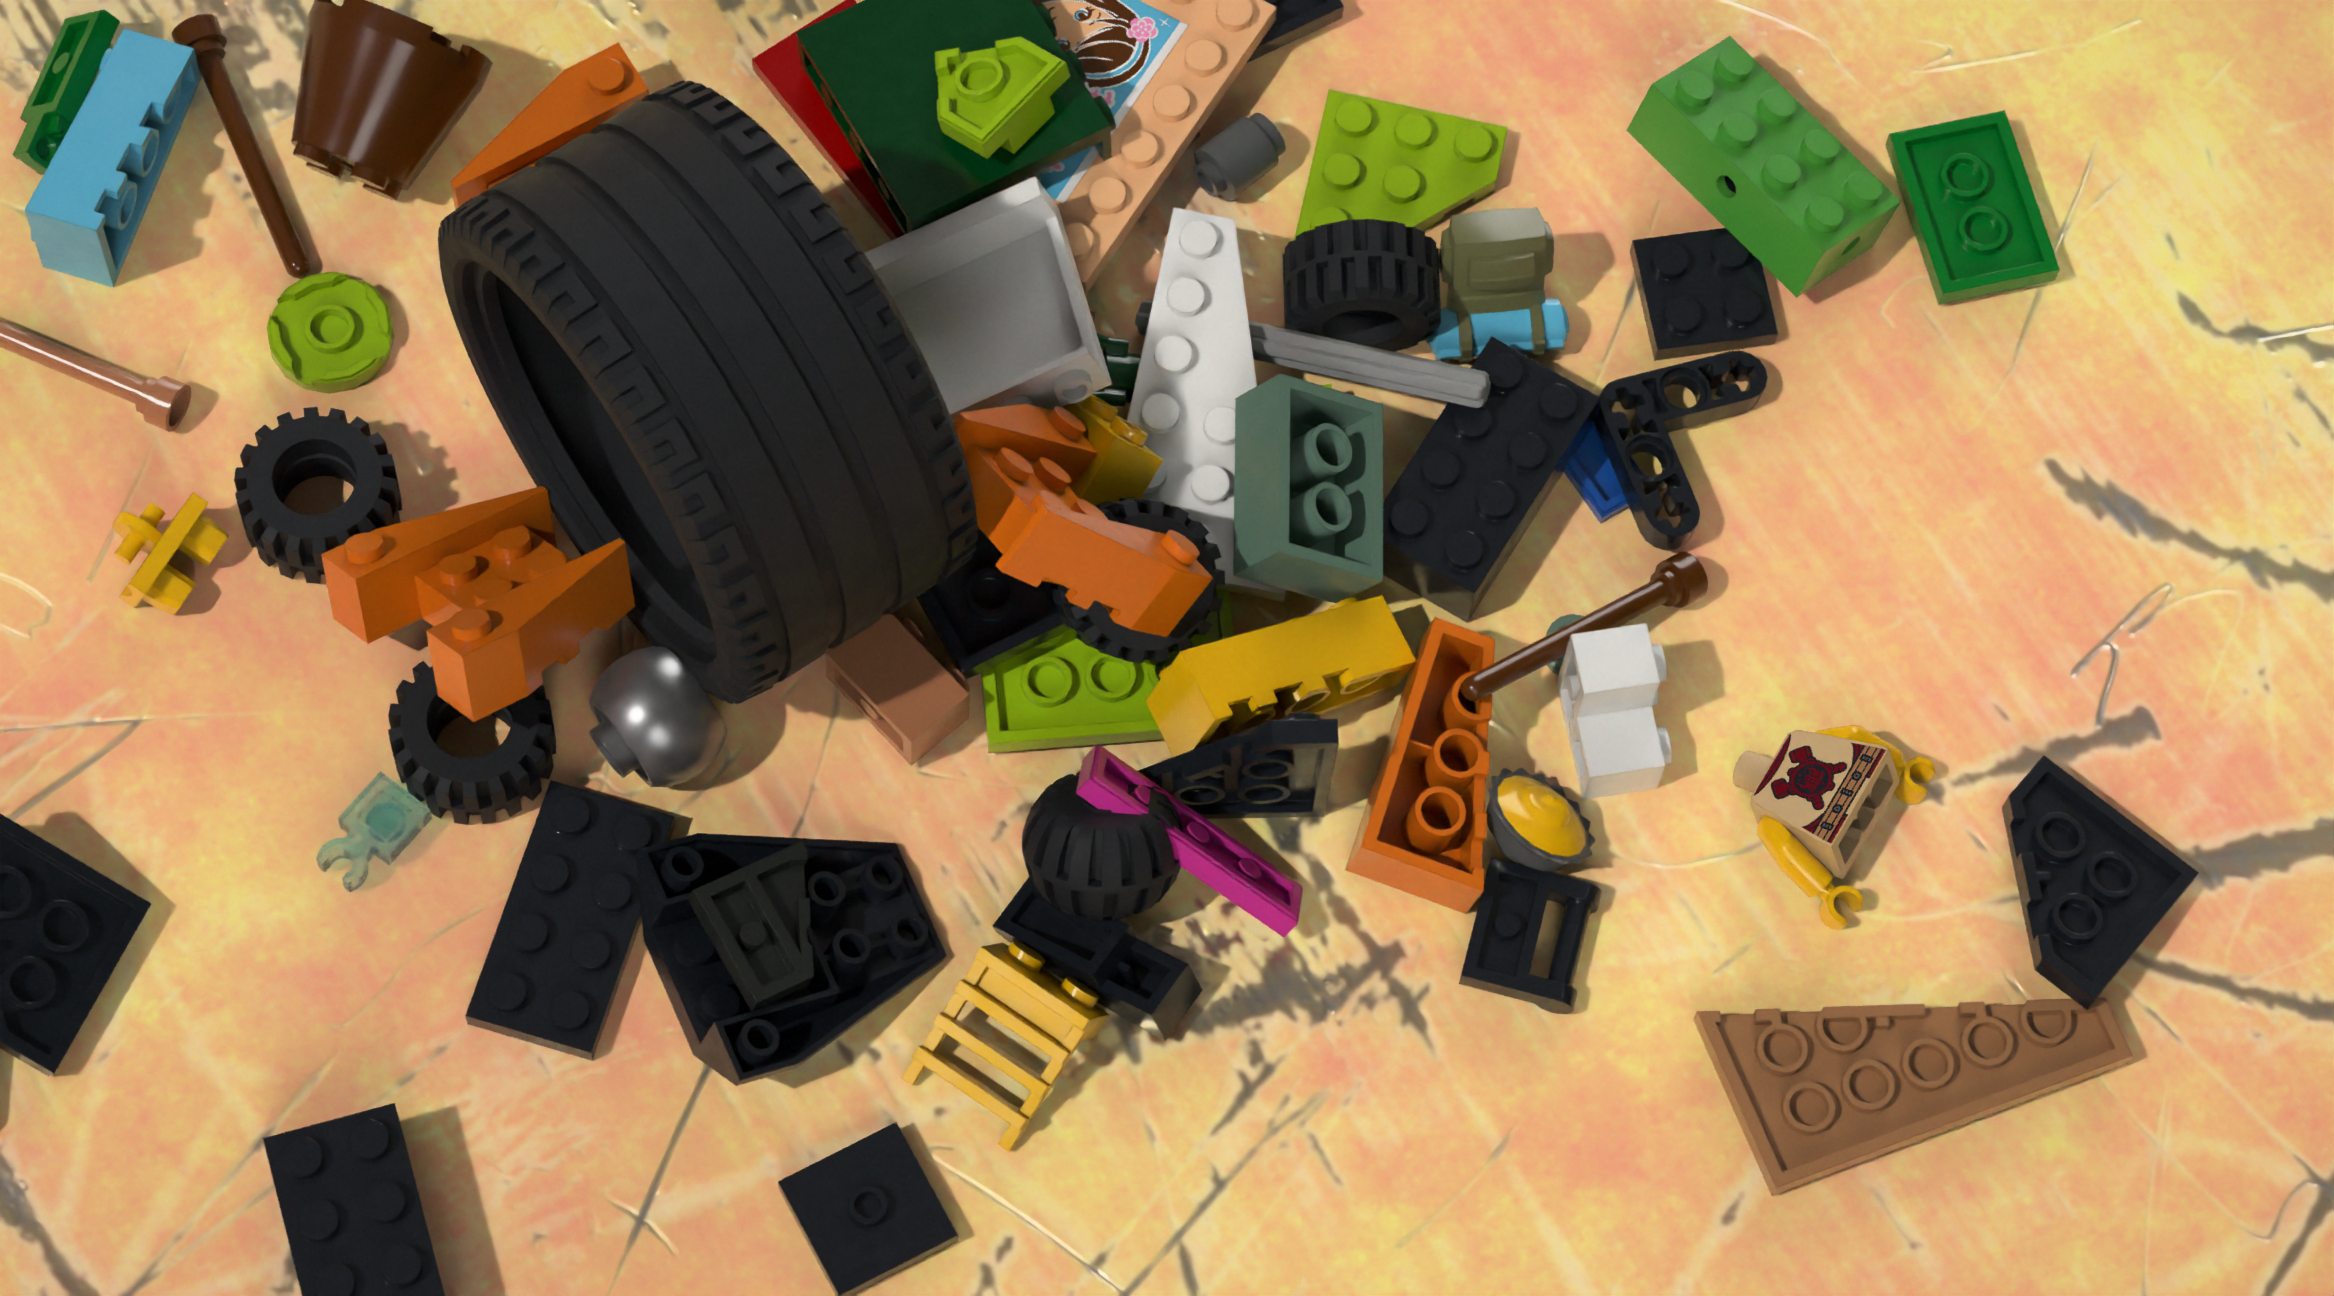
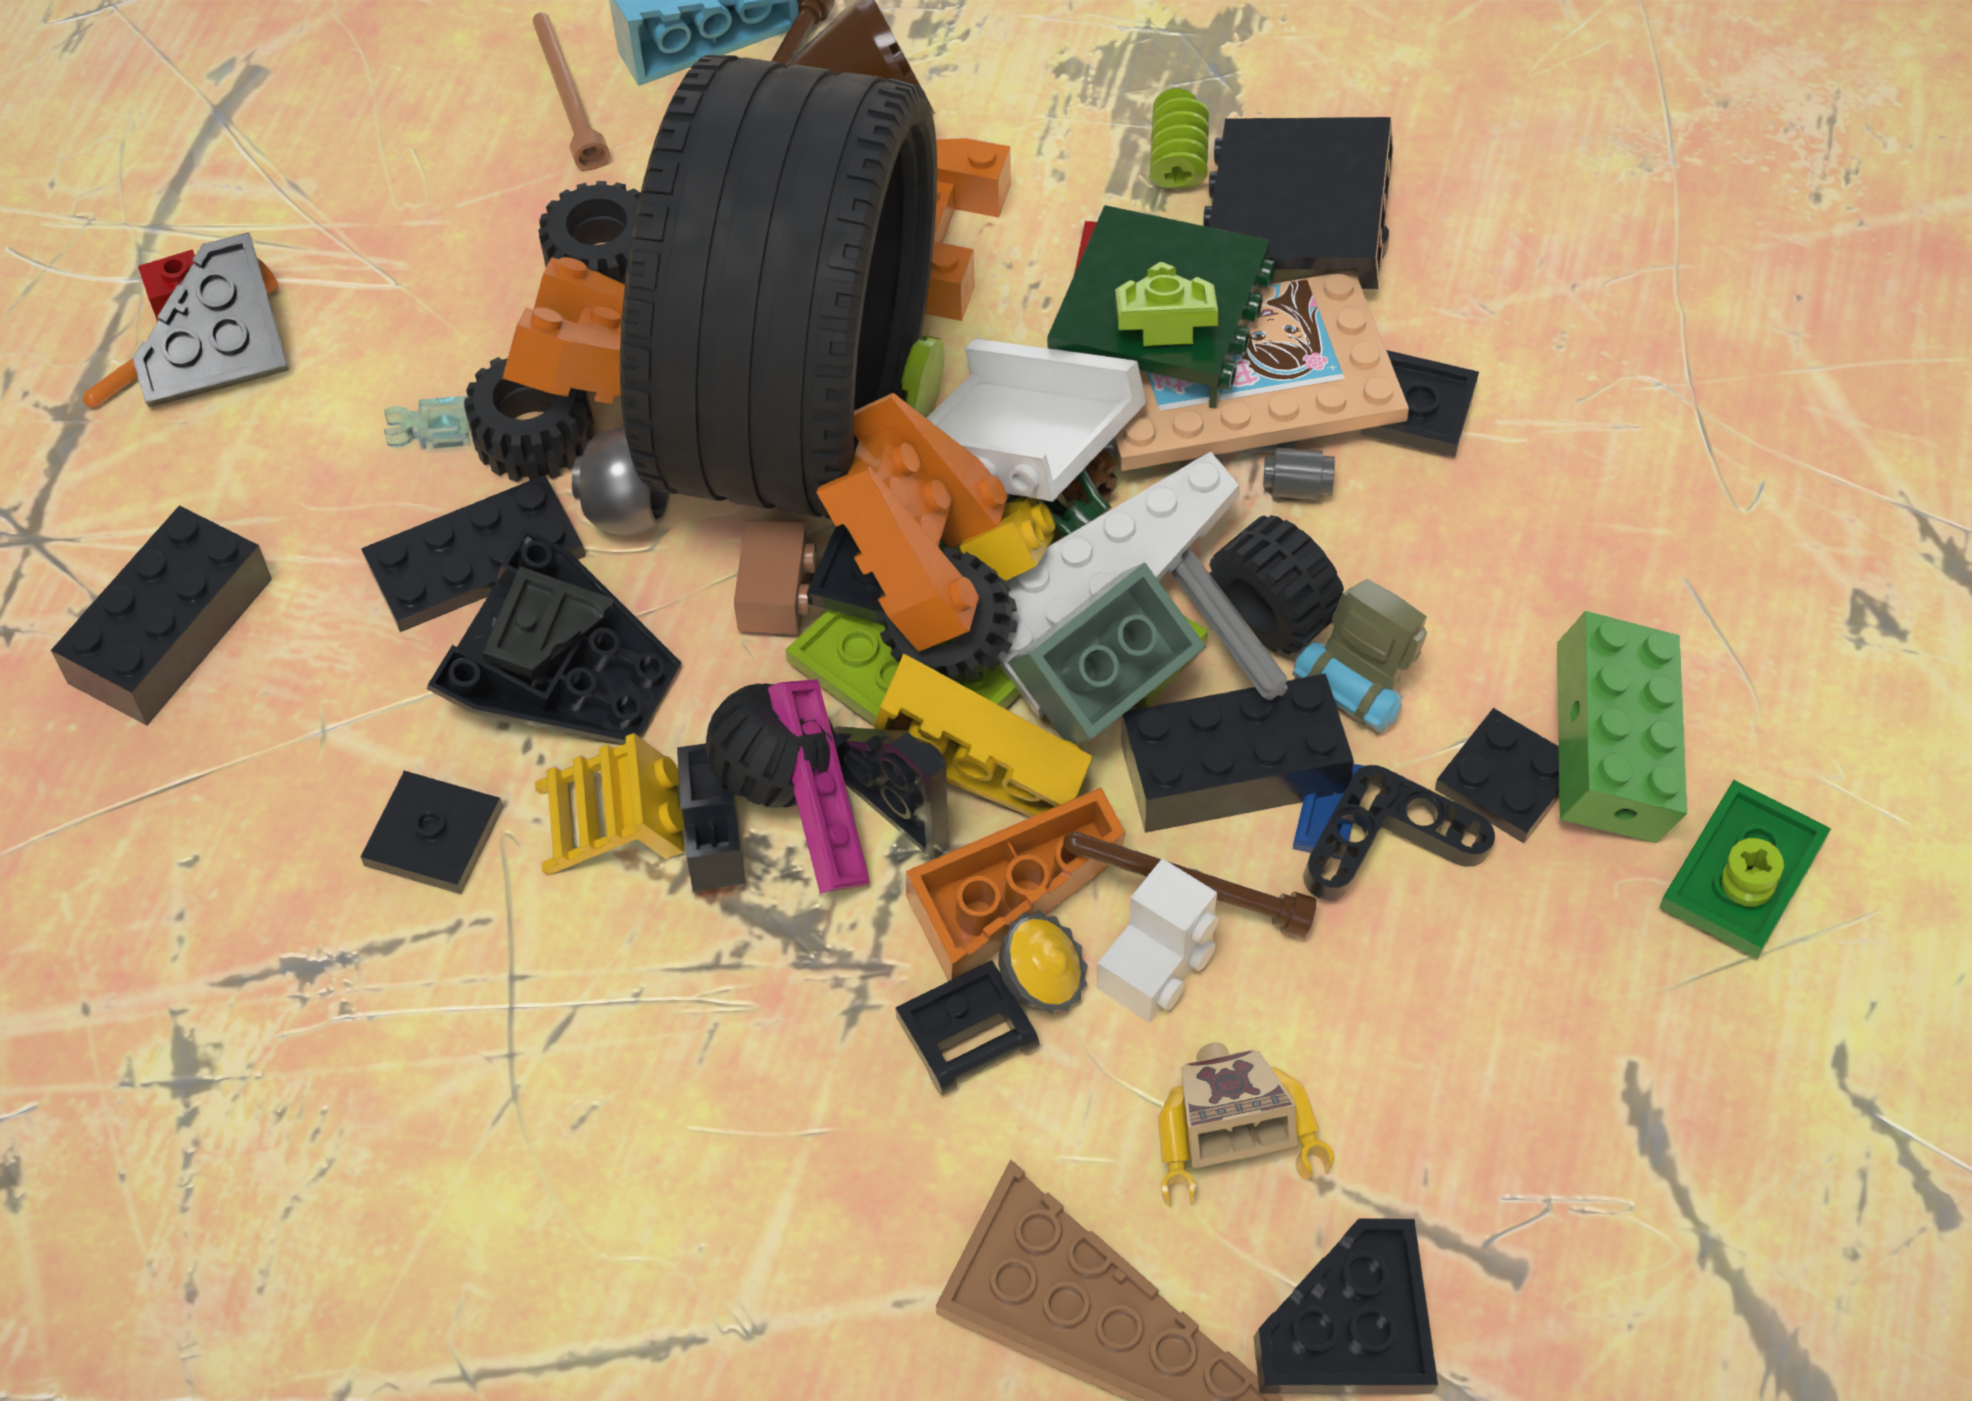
camera: 55 degrees right, 10 degrees down
yellow hips [112,492,229,615] -> none
lime plate [1294,89,1508,240] -> none
none -> lime wheel [1721,838,1784,907]

